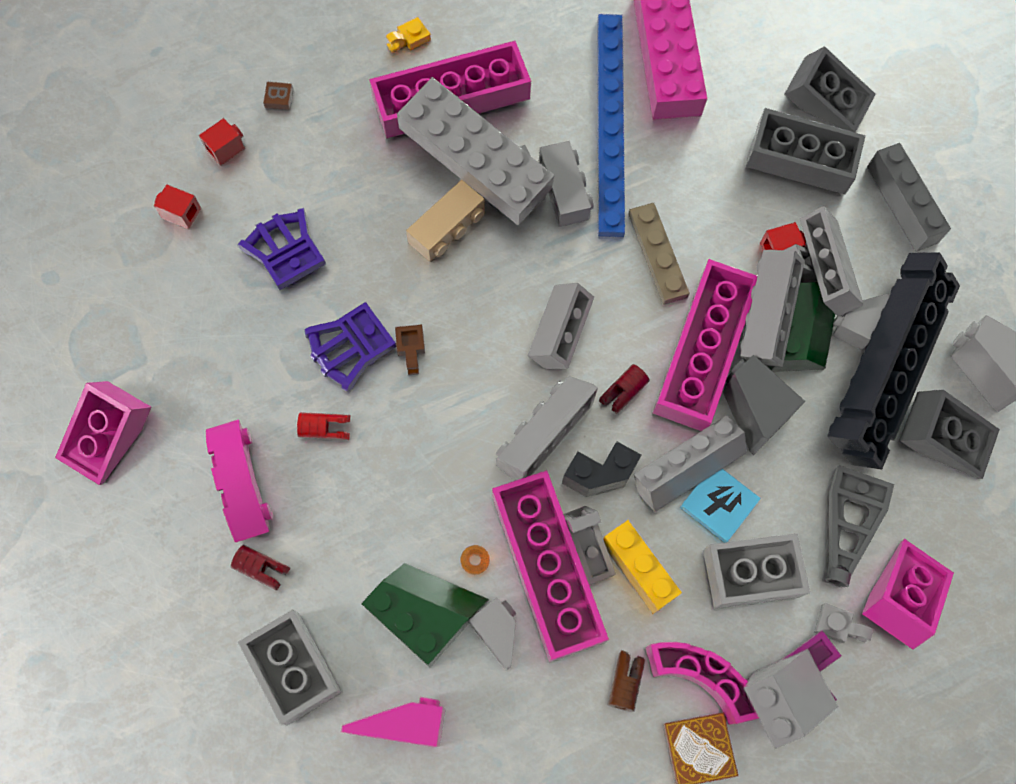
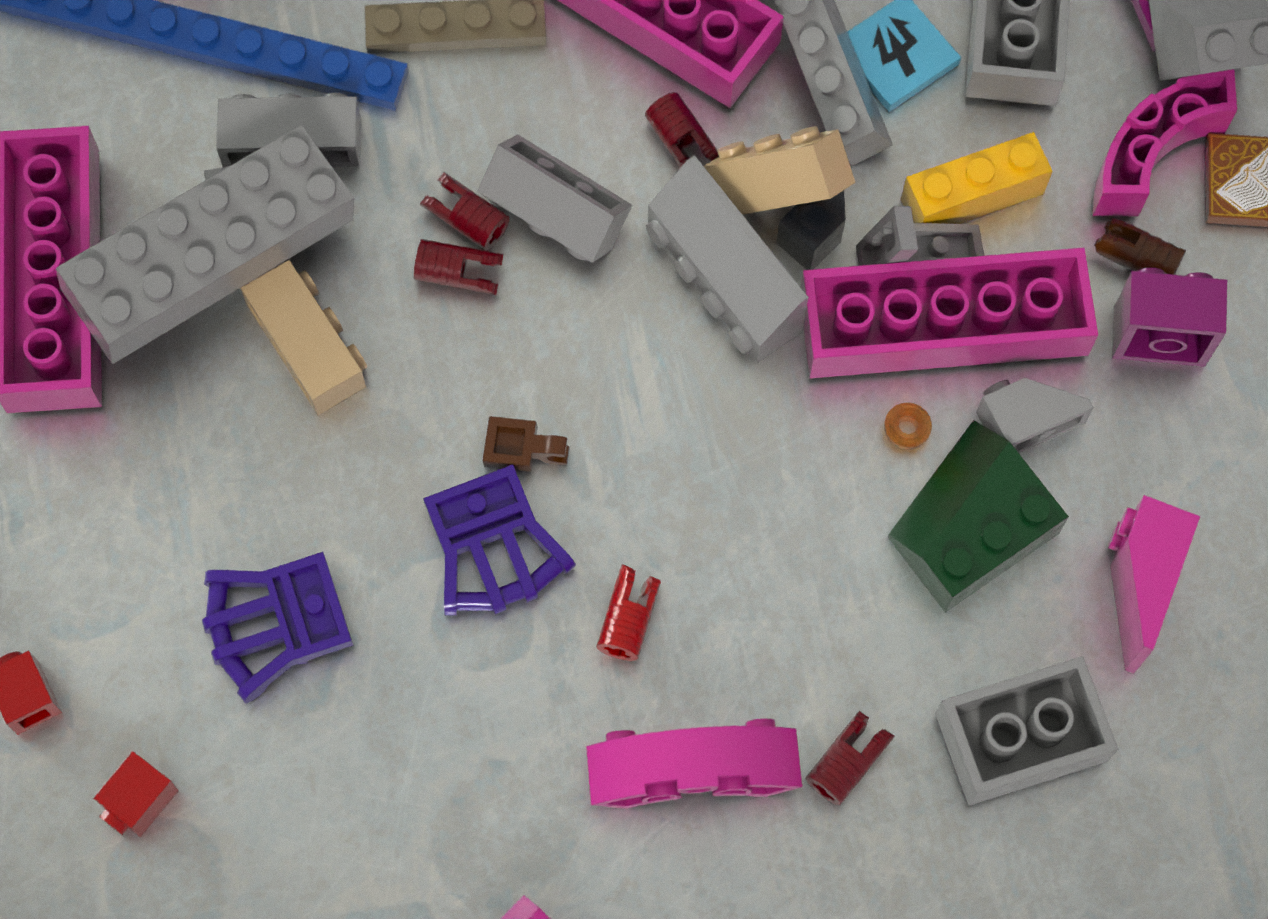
camera: 75 degrees left, 0 degrees up
none -> dark red hinge [414,239,504,295]
none -> dark red hinge [419,171,510,251]
none -> tan brick [704,126,856,215]
none -> magenta brick [1112,268,1228,367]

